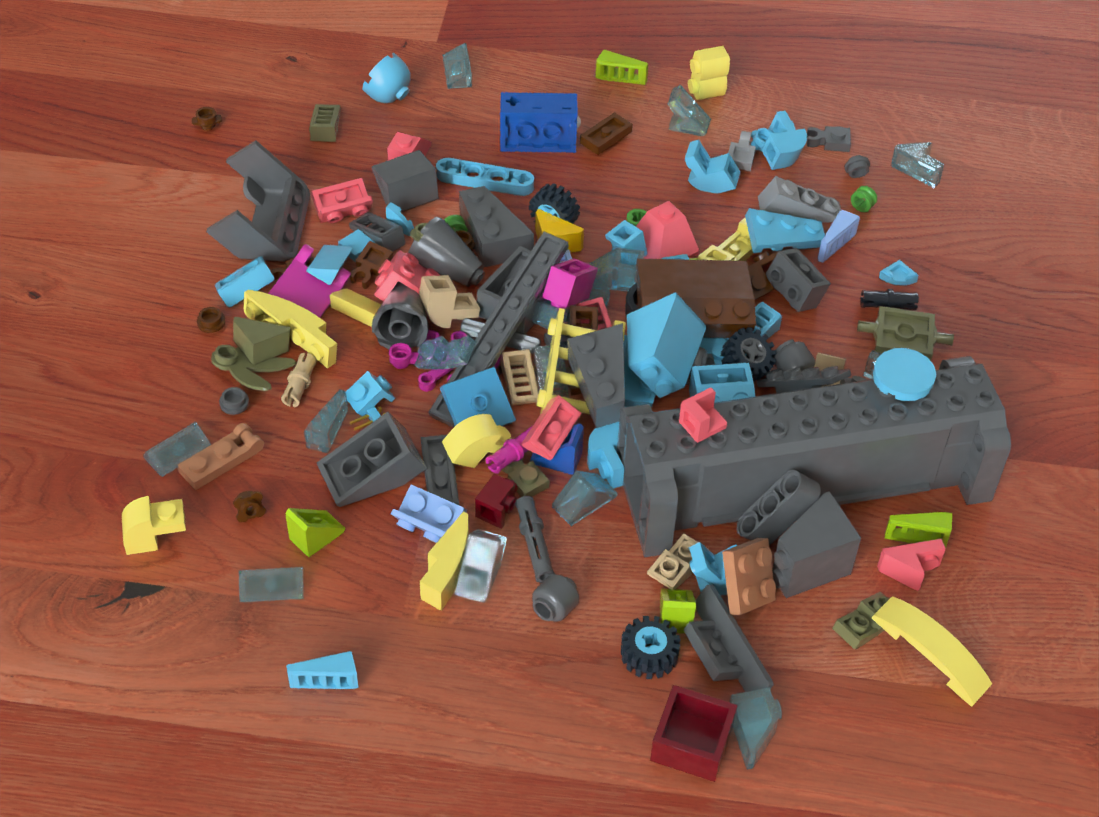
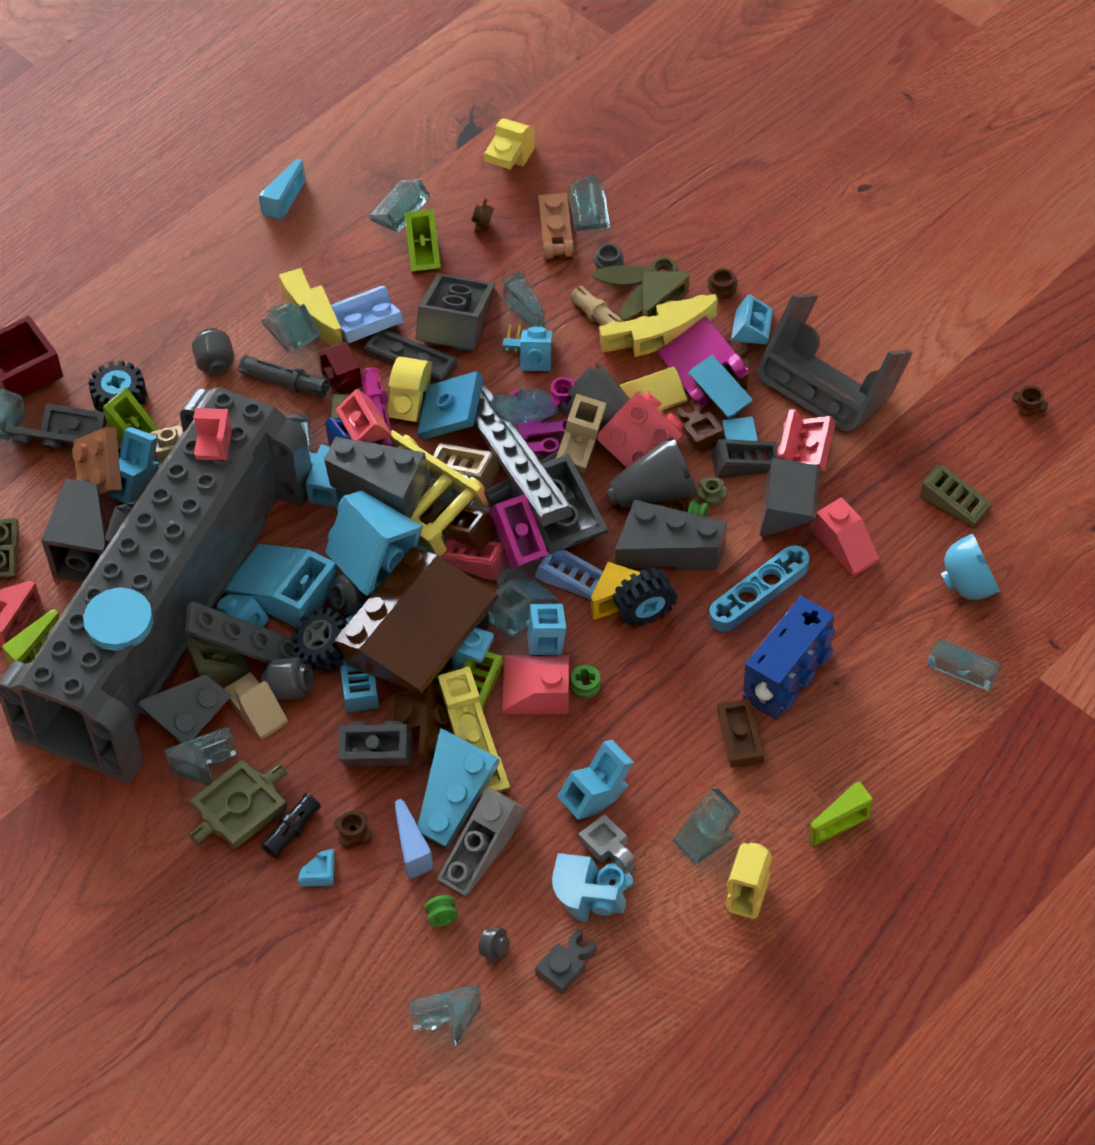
camera: 130 degrees right, 5 degrees up
medium azure tile [386,202,414,236] -> none
none -> reddish brown plate [334,811,372,847]

